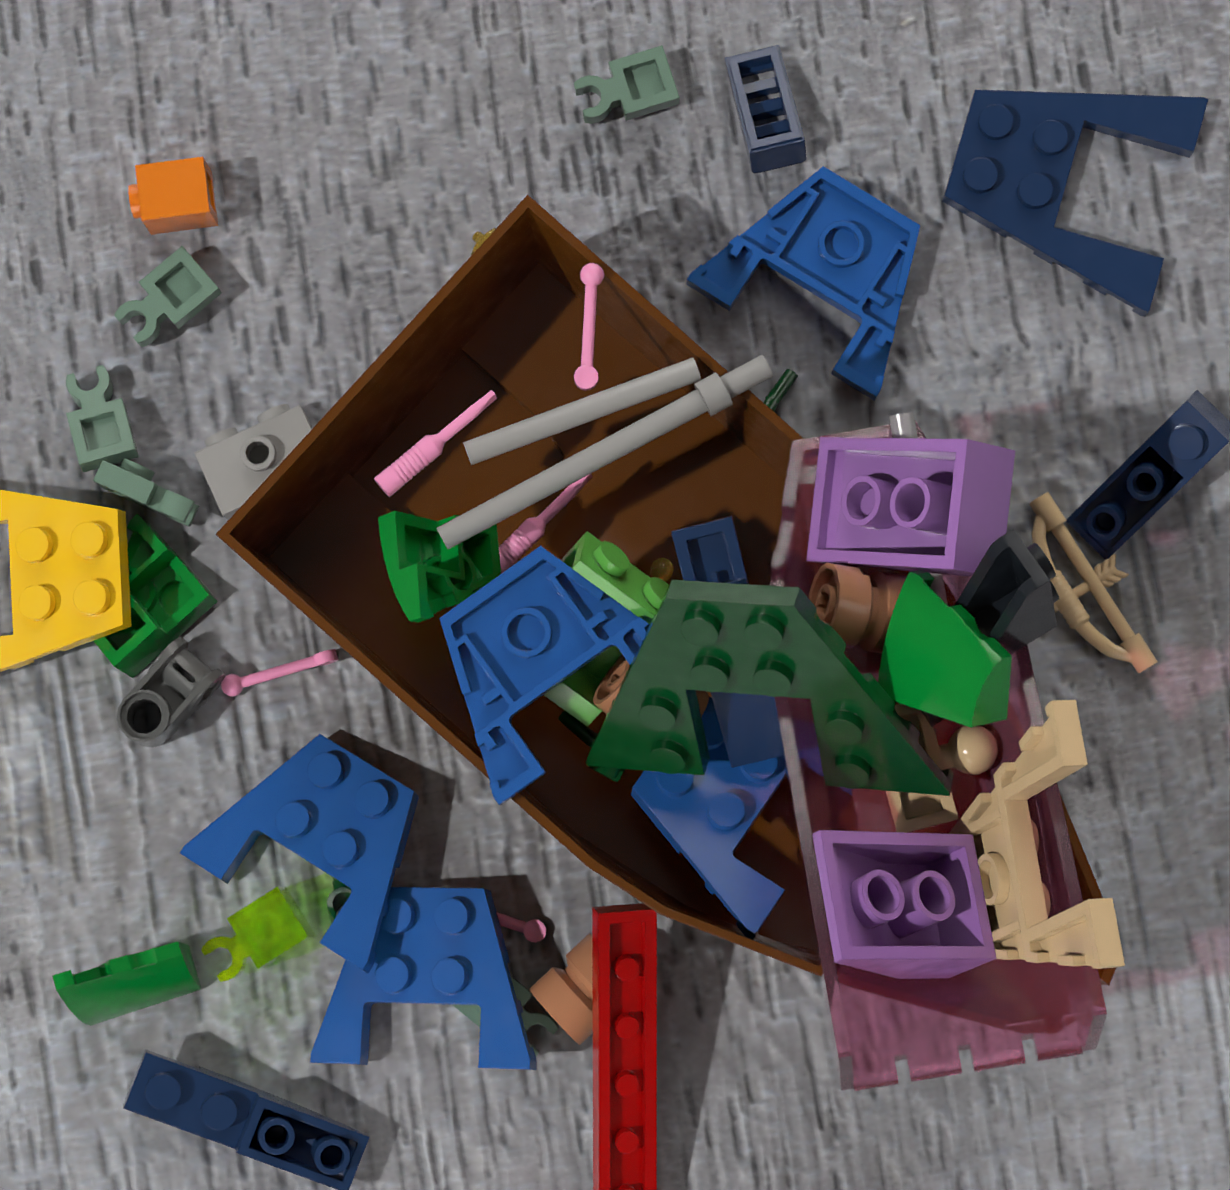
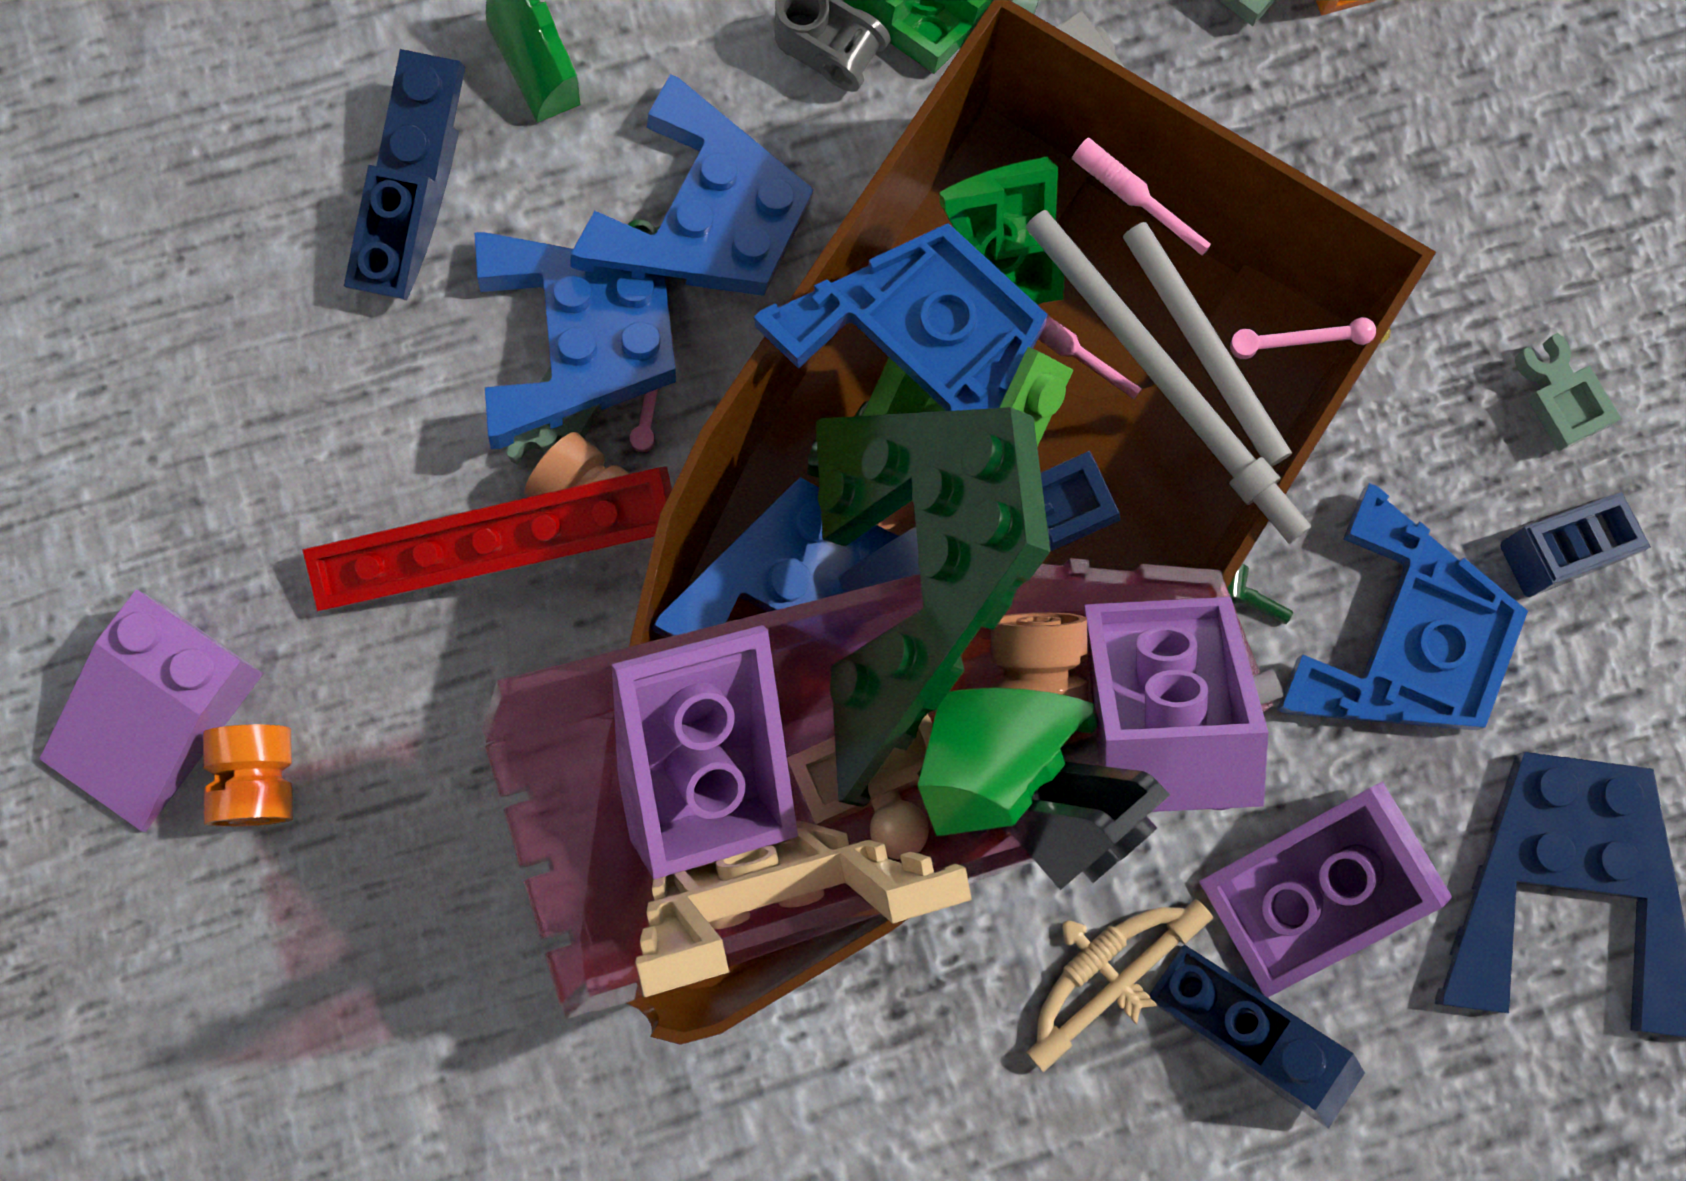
camera: 75 degrees right, 5 degrees down
clear neon green brick [201,886,316,982] -> none
bright pink hinge [221,649,339,697] -> none
none -> medium lavender slope [1199,781,1452,998]

